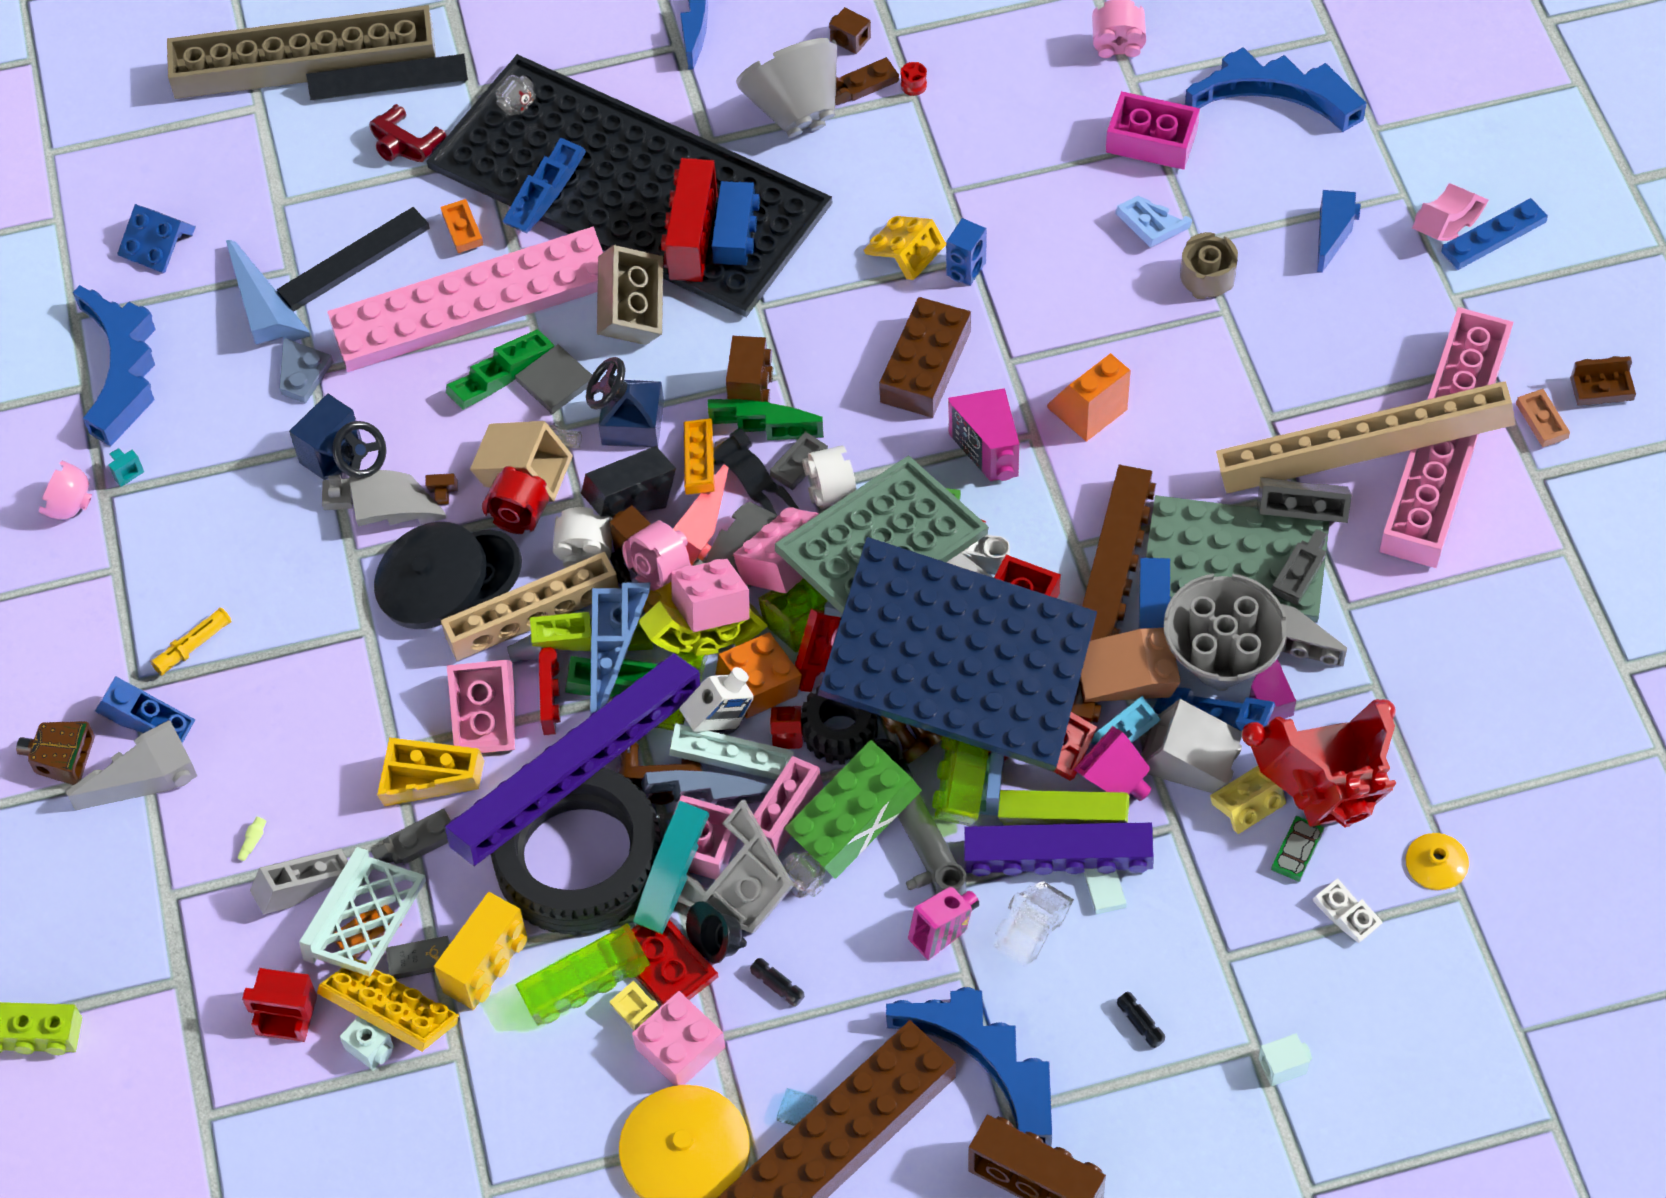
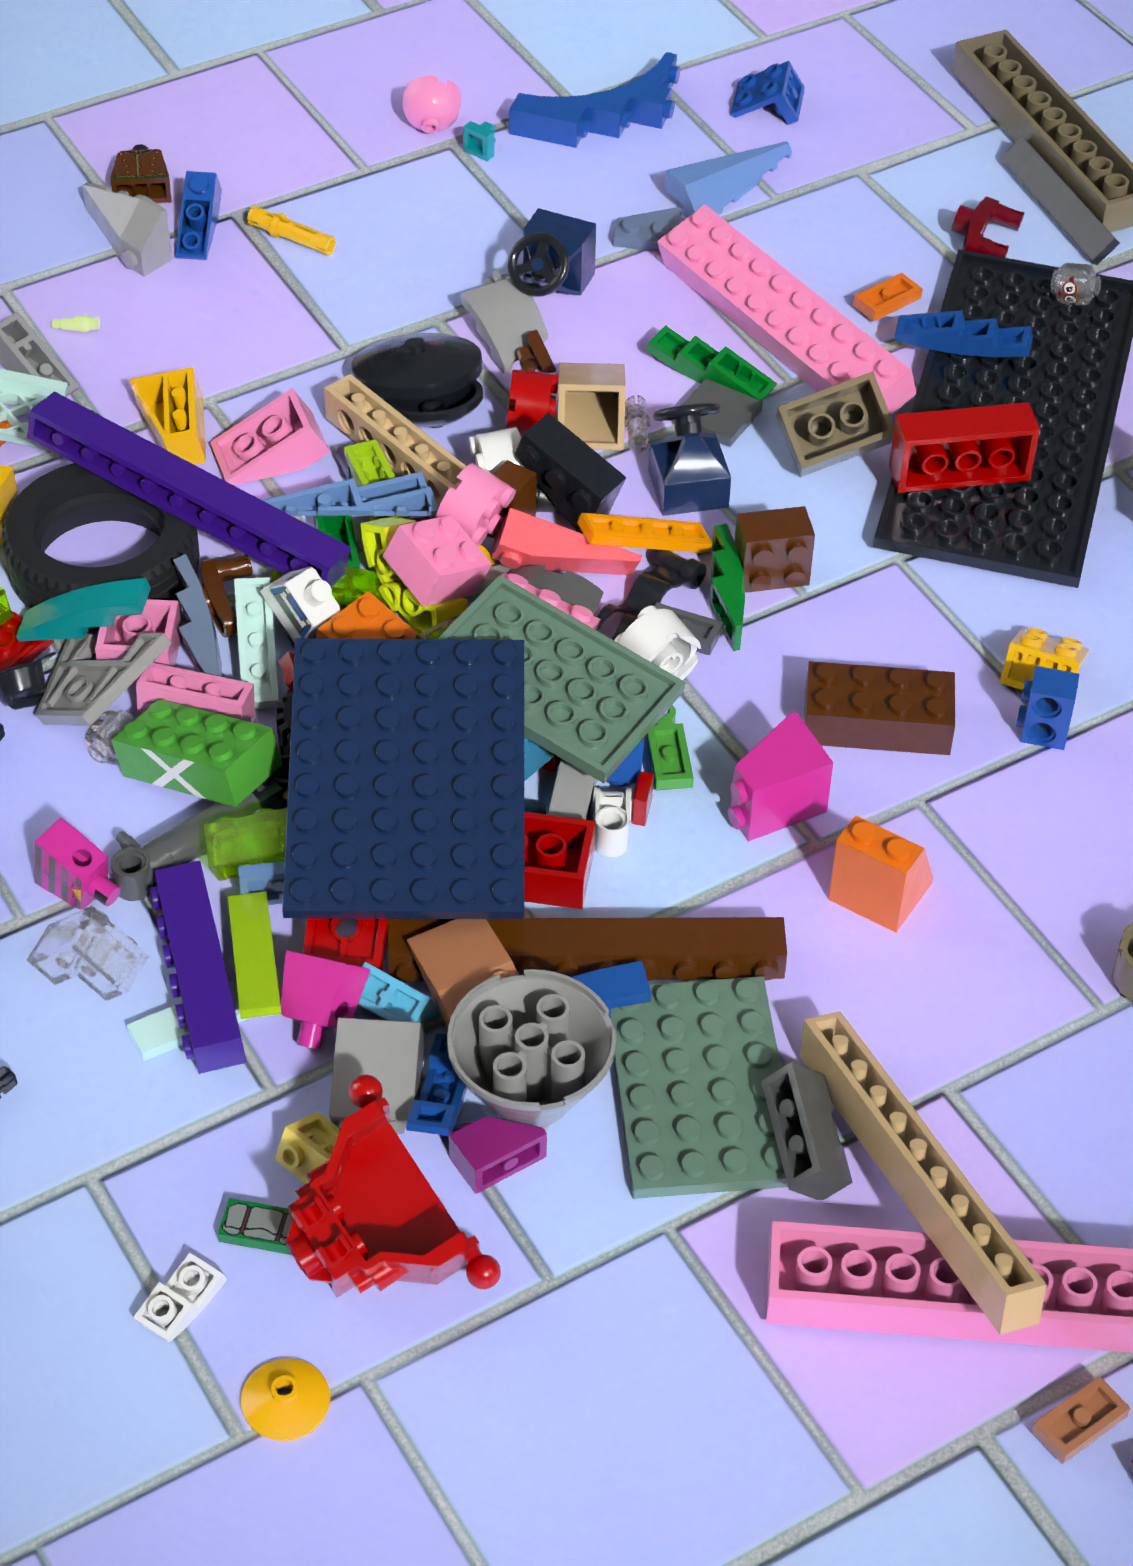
camera: 70 degrees right, 10 degrees down
black tile [277,206,430,312] -> none
red plate [539,647,561,735] -> none
blue brick [712,181,760,265] -> none
dark grey hinge [1271,529,1327,605] -> none
light grey slope [1281,604,1347,666] -> none

